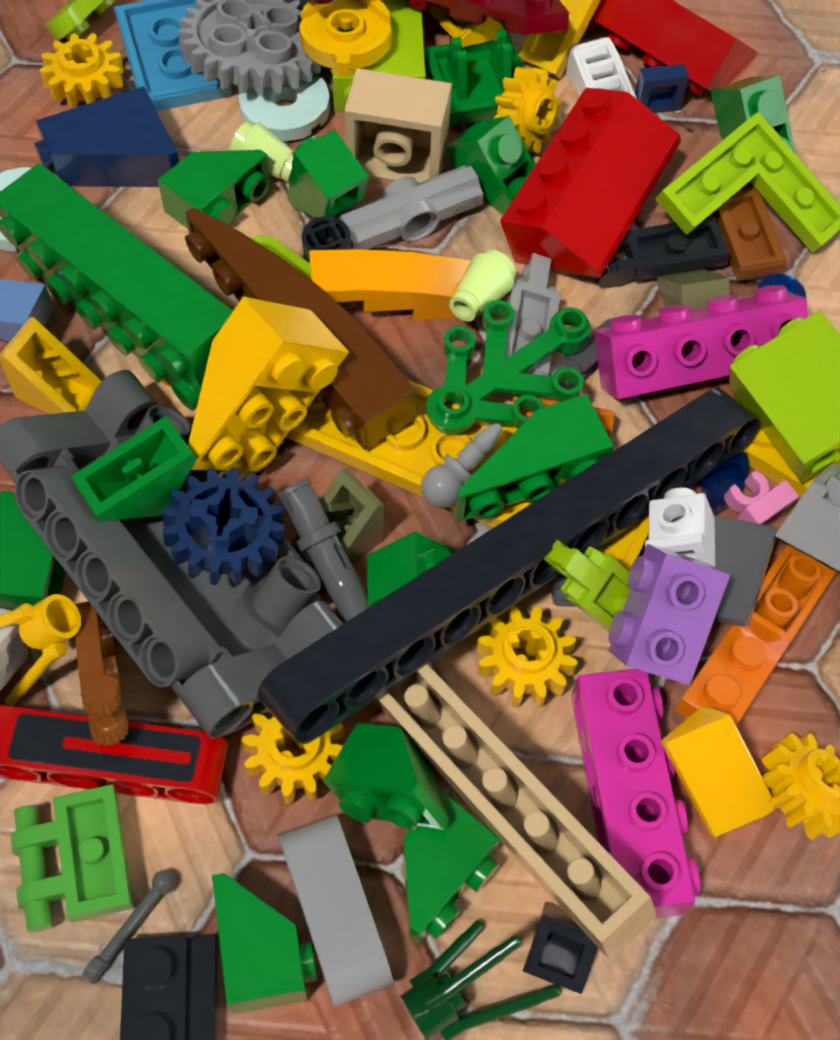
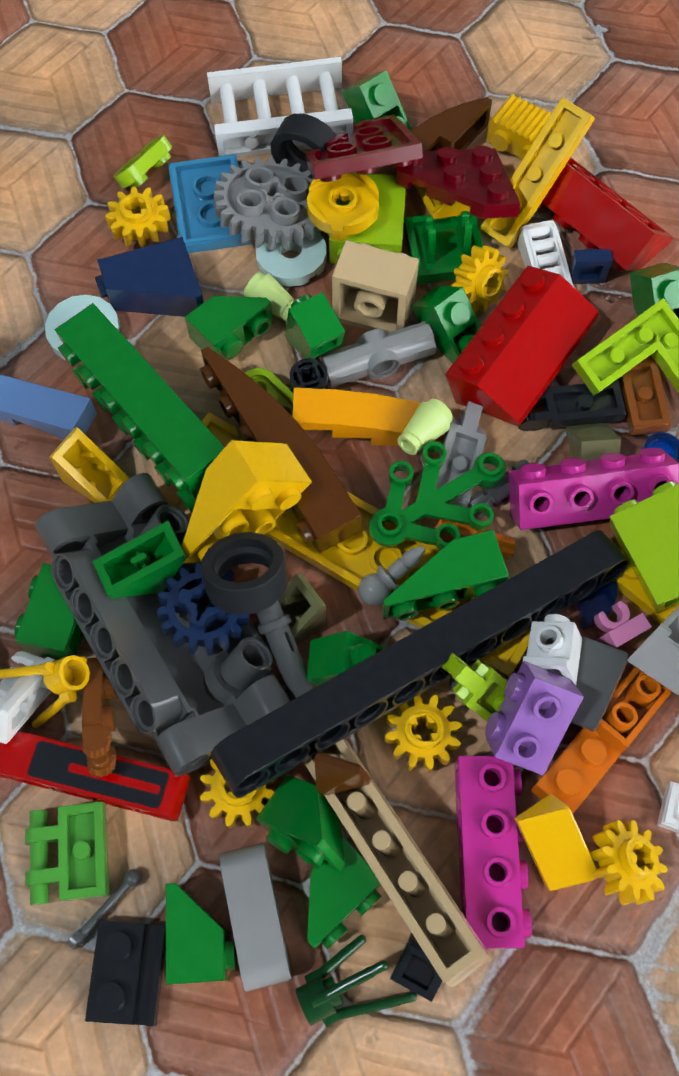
camera: 10 degrees right, 5 degrees up
none -> black tyre [201,532,288,615]
none -> reddish brown slope [314,752,371,795]

